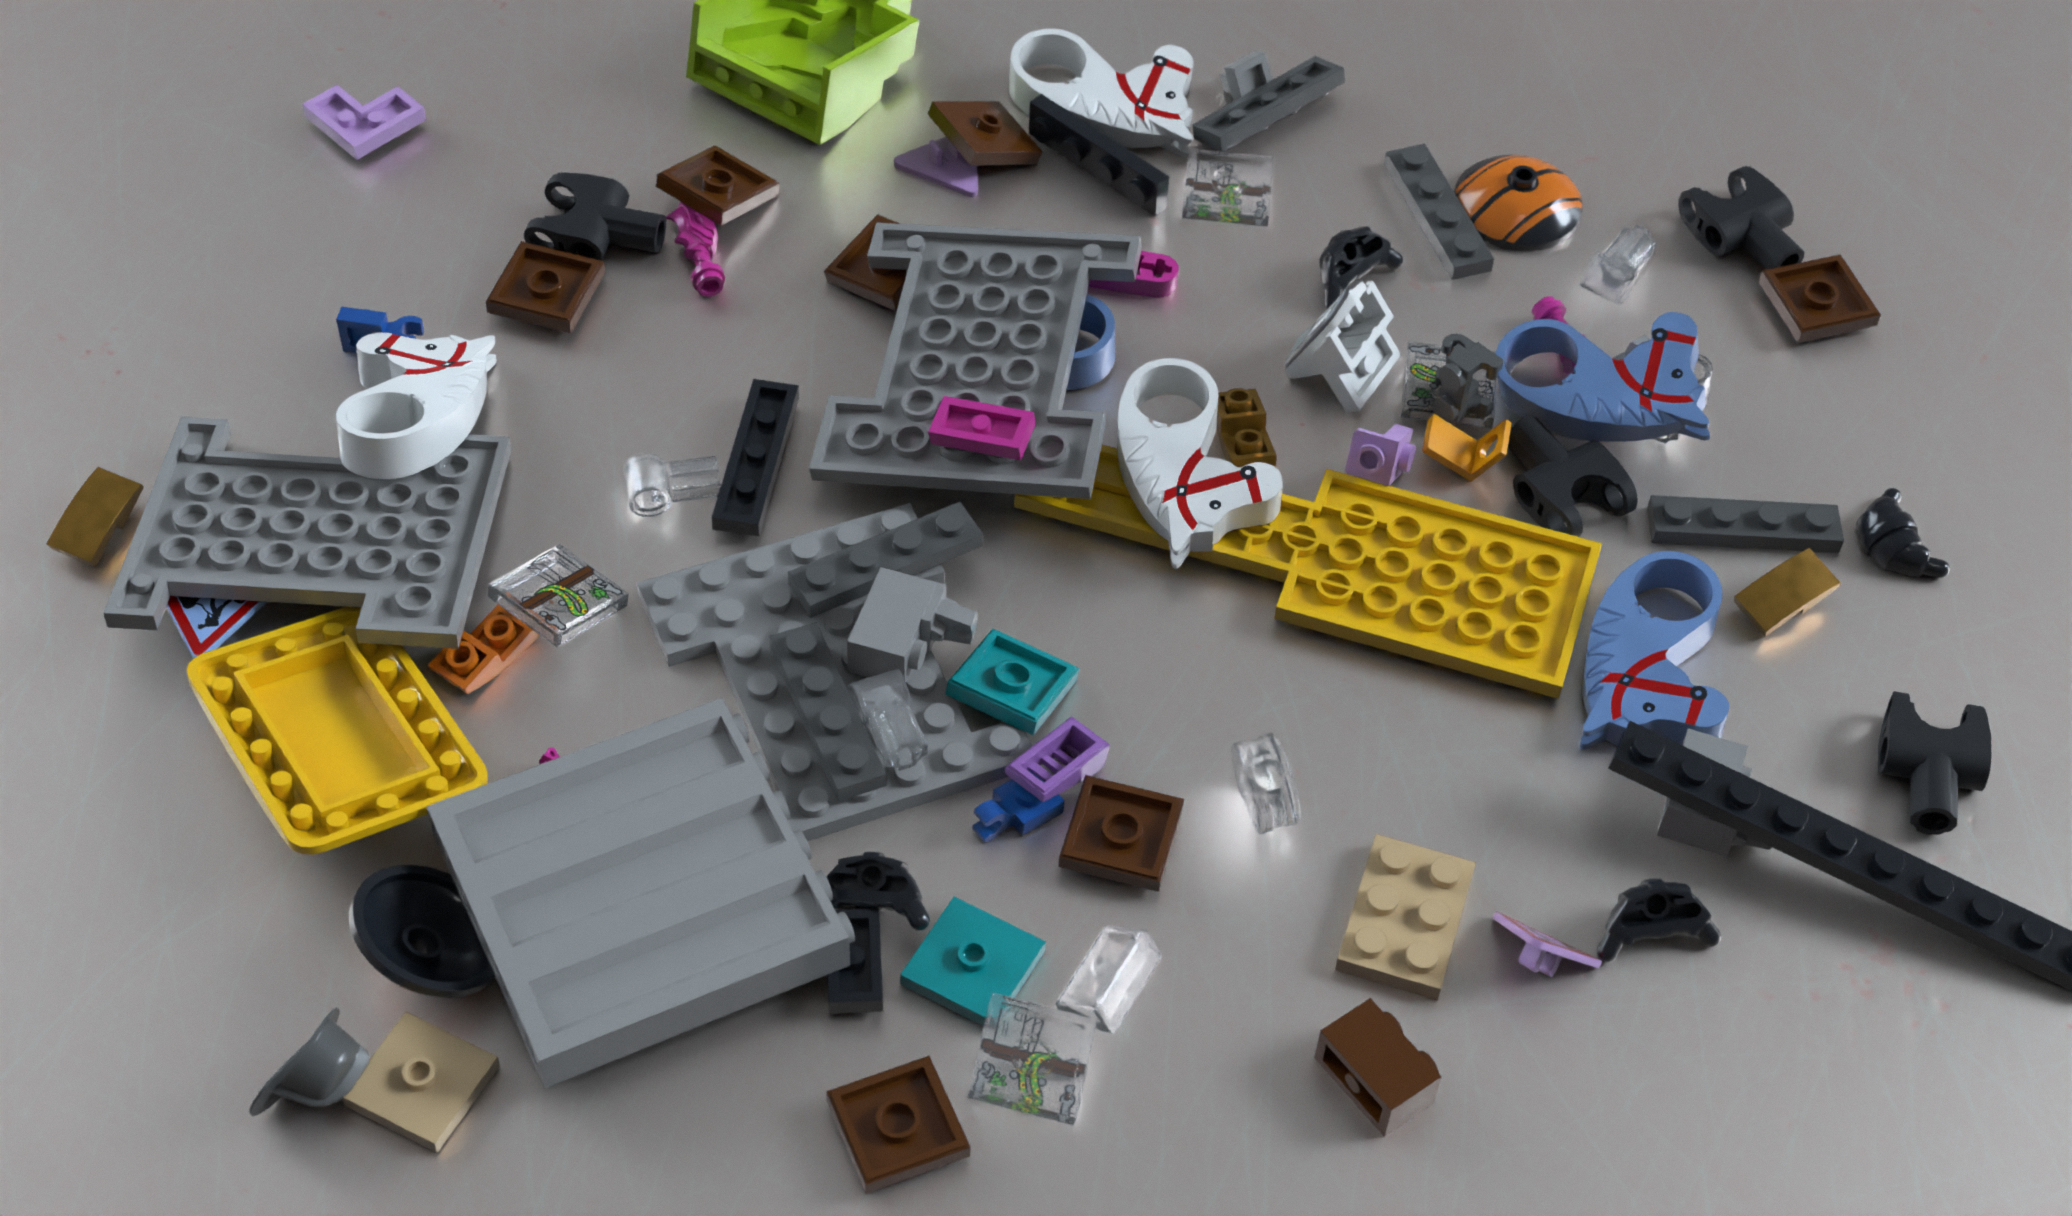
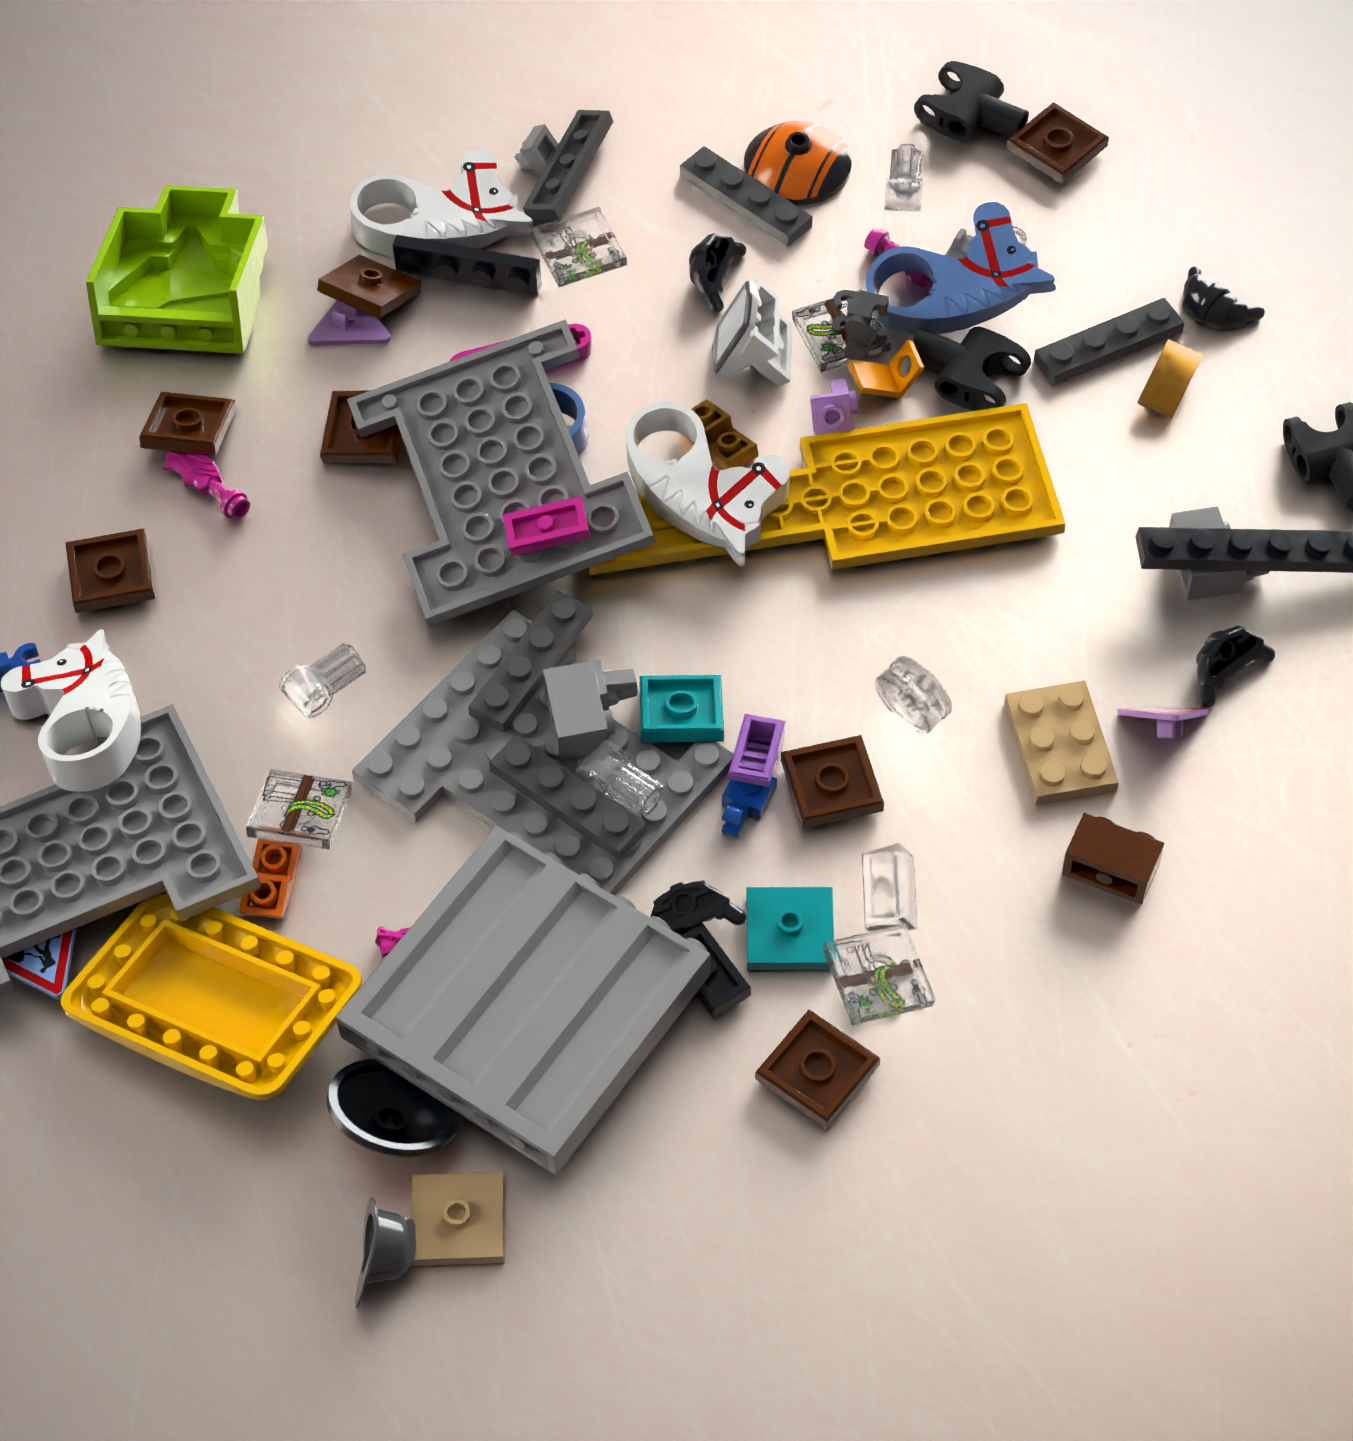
camera: 25 degrees left, 5 degrees up
black connector [524,172,666,261] -> none
black plate [711,379,799,537] -> none
medium blue animal [1580,551,1729,749] -> none

